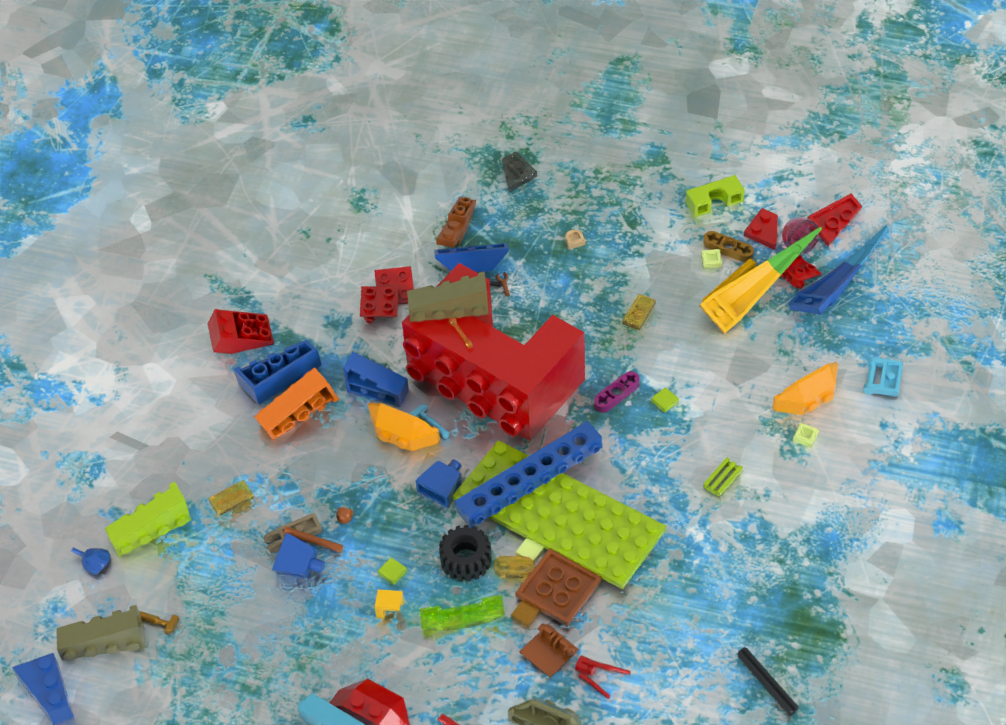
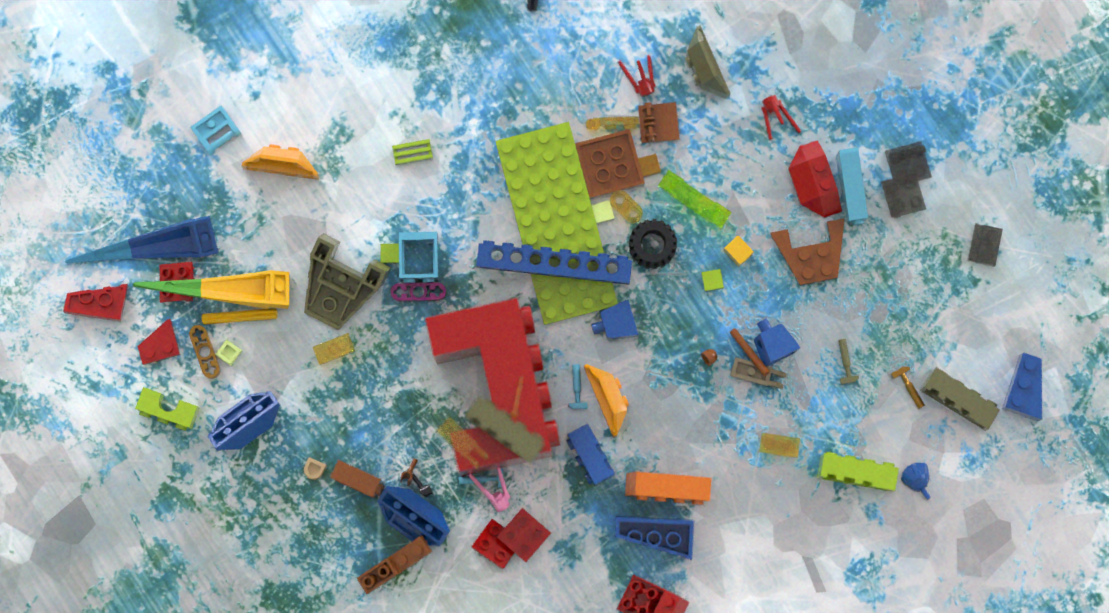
camera: 140 degrees left, 30 degrees up
clear smoke wing [502,151,537,192] -> none
clear pink cylinder [782,217,819,254] -> none
yellowish green tile [793,423,819,448] -> none
none -> blue wedge [208,391,280,451]
none -> olive wedge [304,233,391,330]
none -> dark orange window [330,460,385,499]
none -> medium azure window [399,232,439,283]
none -> clear yellow hinge [436,417,488,468]
none -> clear yellow hinge [586,116,639,131]
none -> dark orange wing [770,218,844,286]
none -> olive piece [838,339,859,385]

